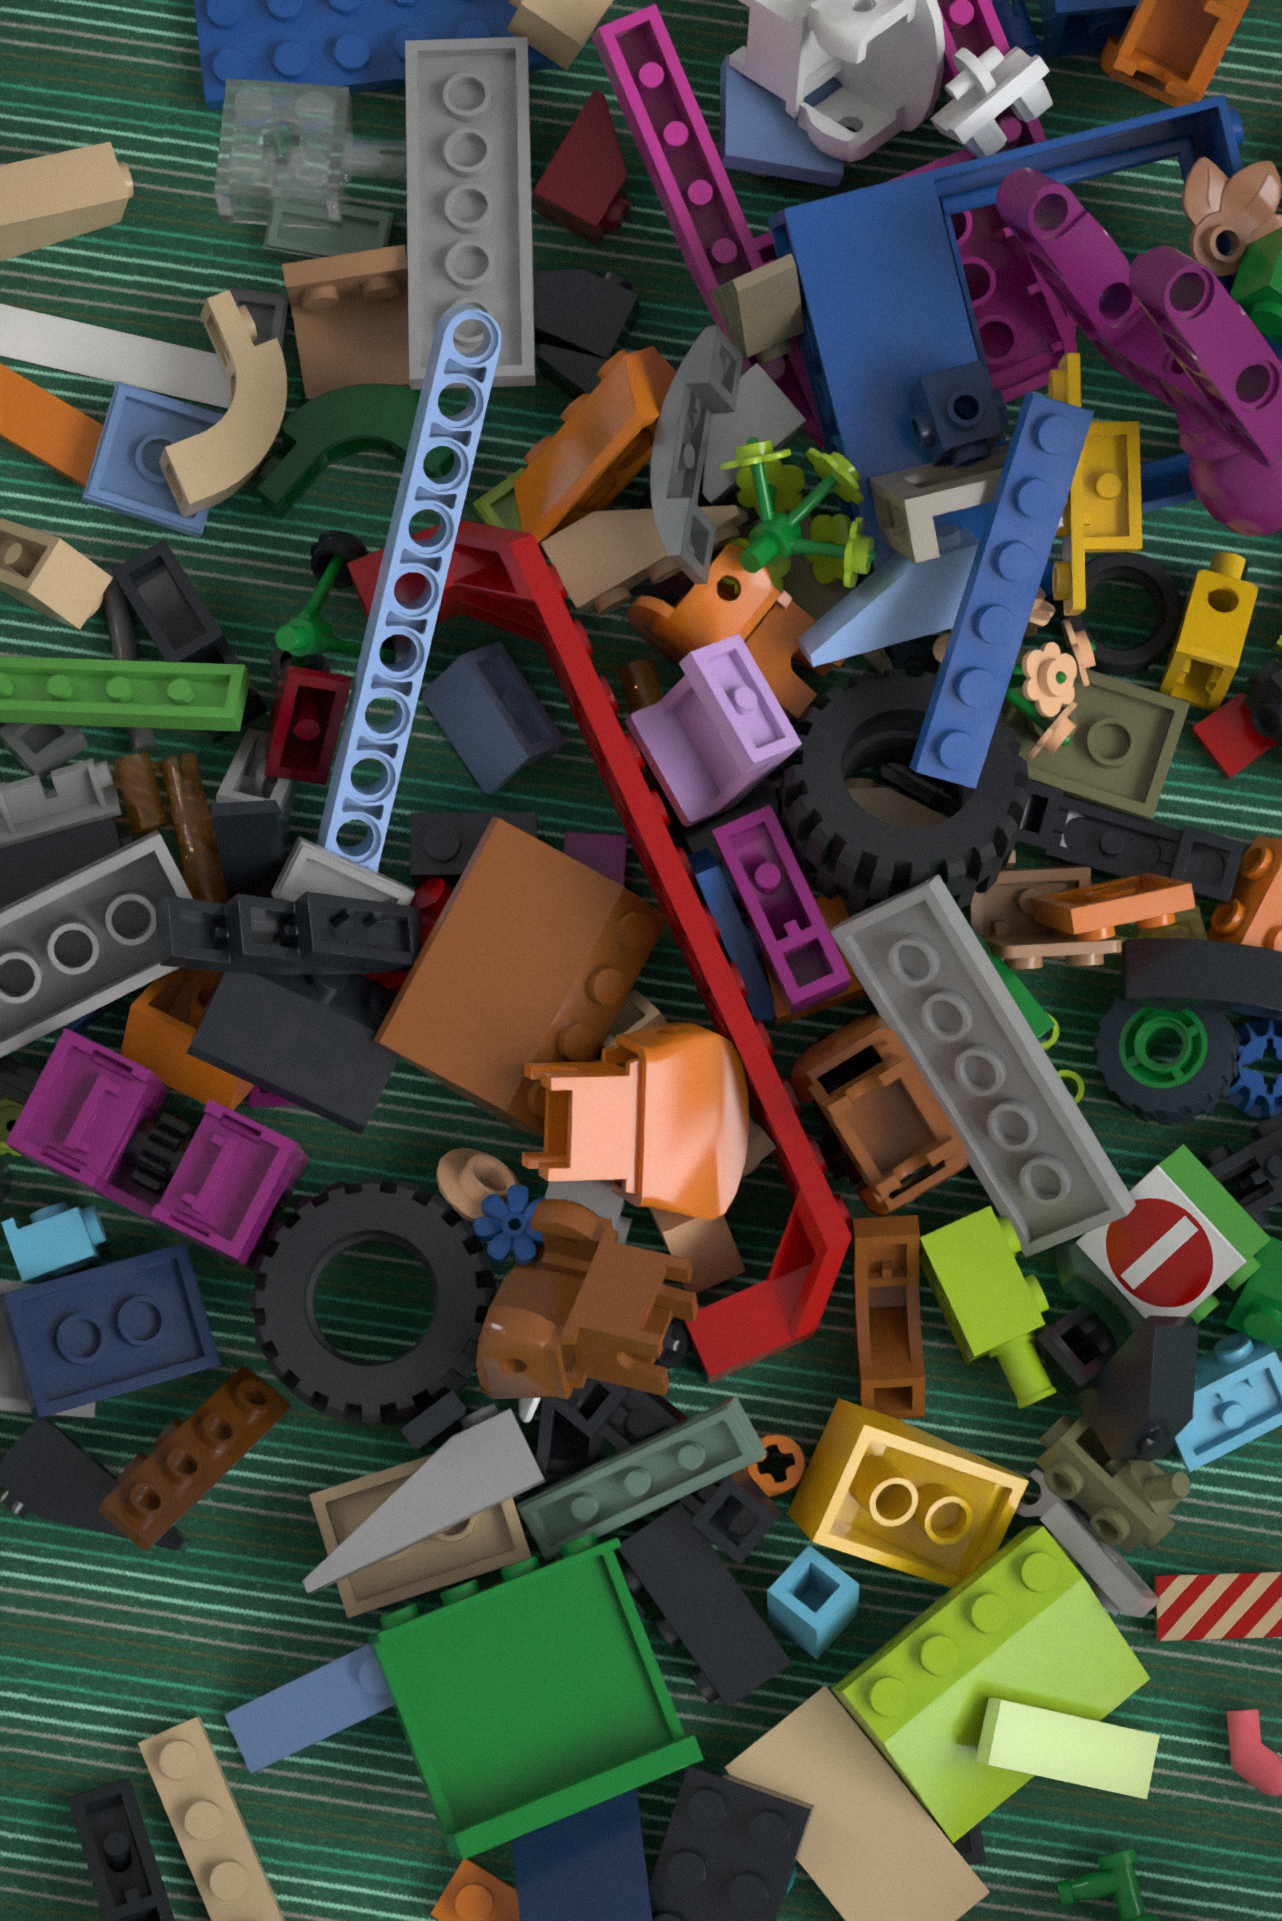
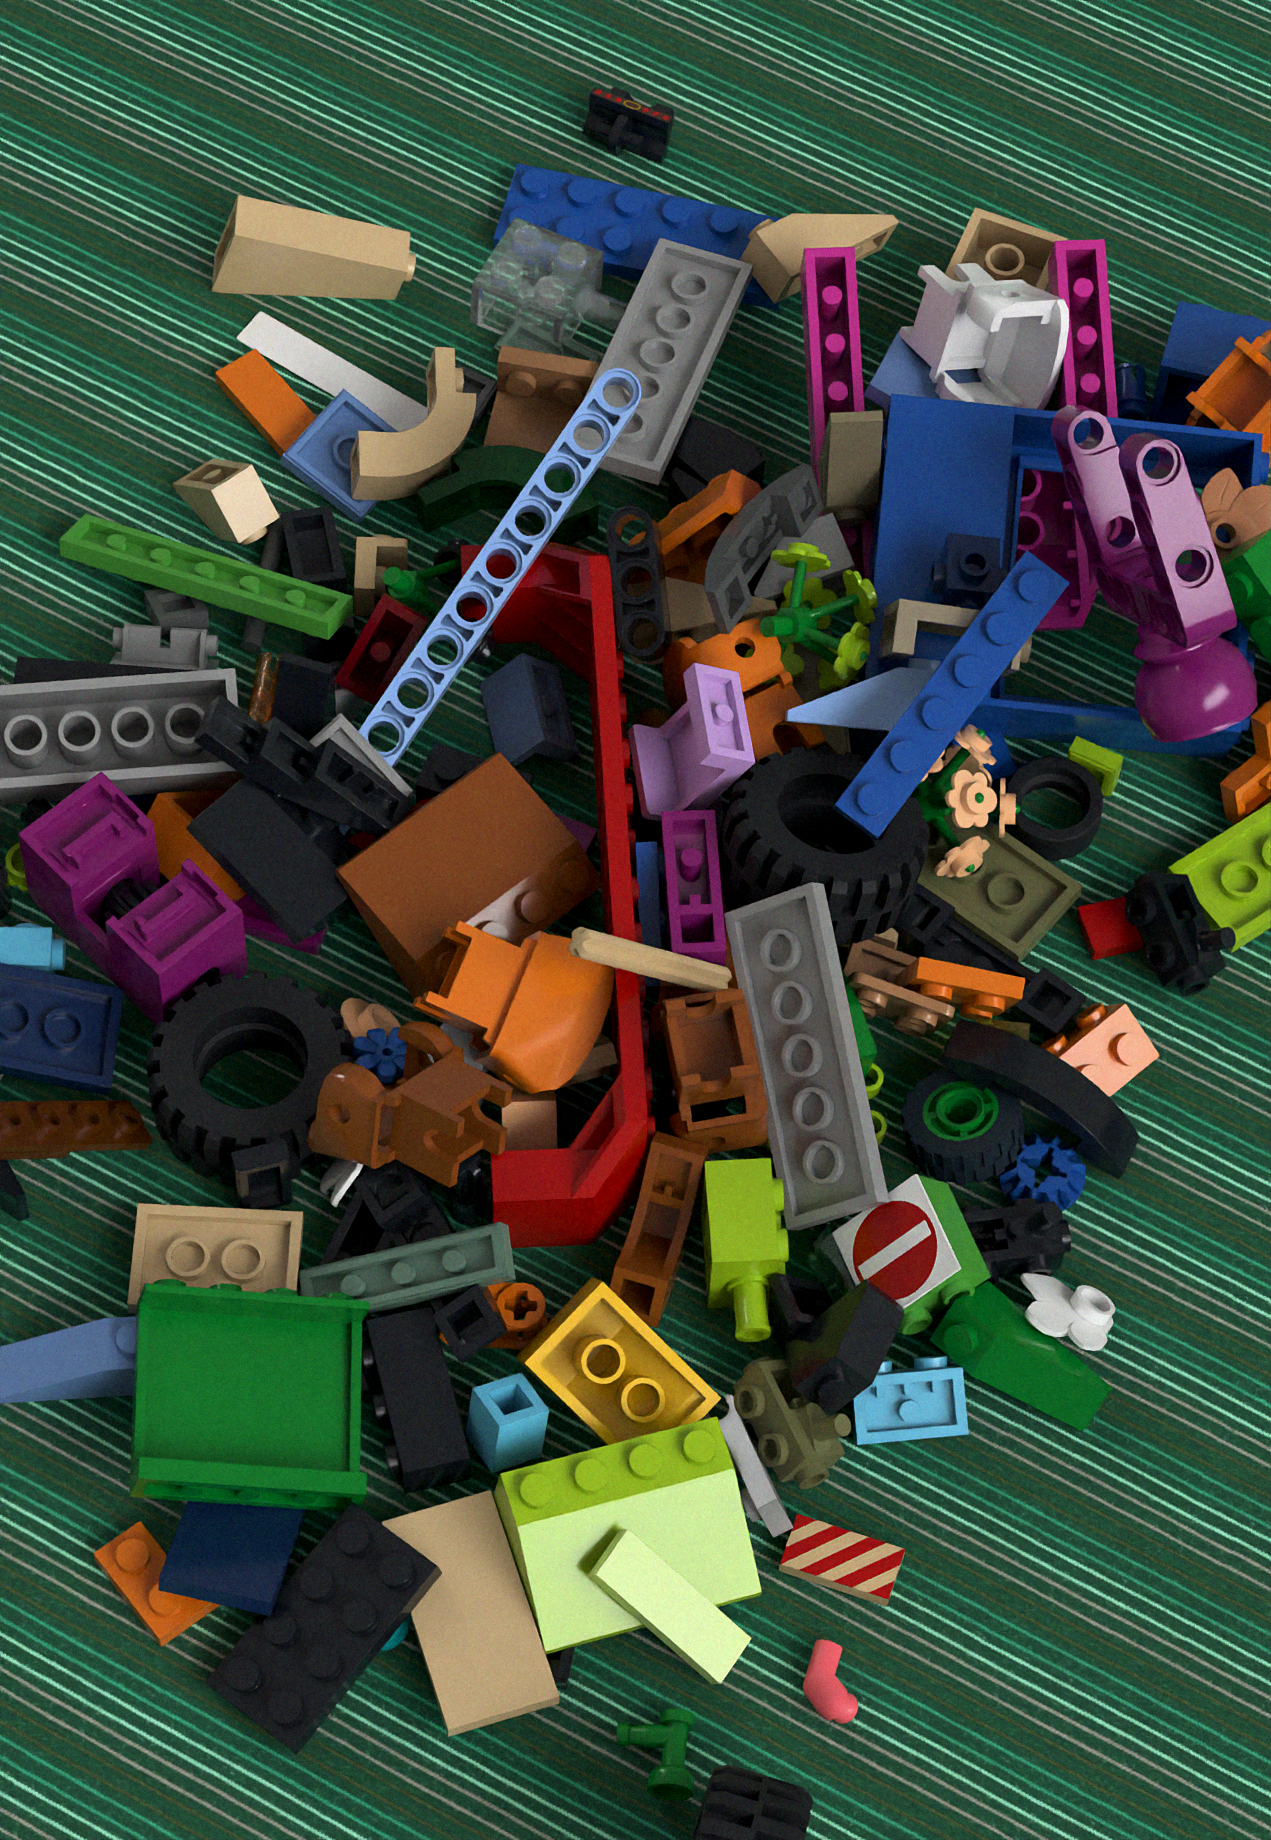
camera: 15 degrees right, 20 degrees down
clear orange pin [112,752,170,835] -> none
light grey slope [302,1404,546,1594] -> none
dark red slope [532,89,632,247] -> none
white hips [930,46,1053,158] -> none
yellow bracket [1048,353,1142,616] -> none
yellow torso [1158,552,1258,712] -> none
none -> tan bracket [354,535,408,616]
none -> tan axle [568,927,732,992]
none -> black beam [607,506,672,662]
none -> lime tile [1067,736,1124,797]

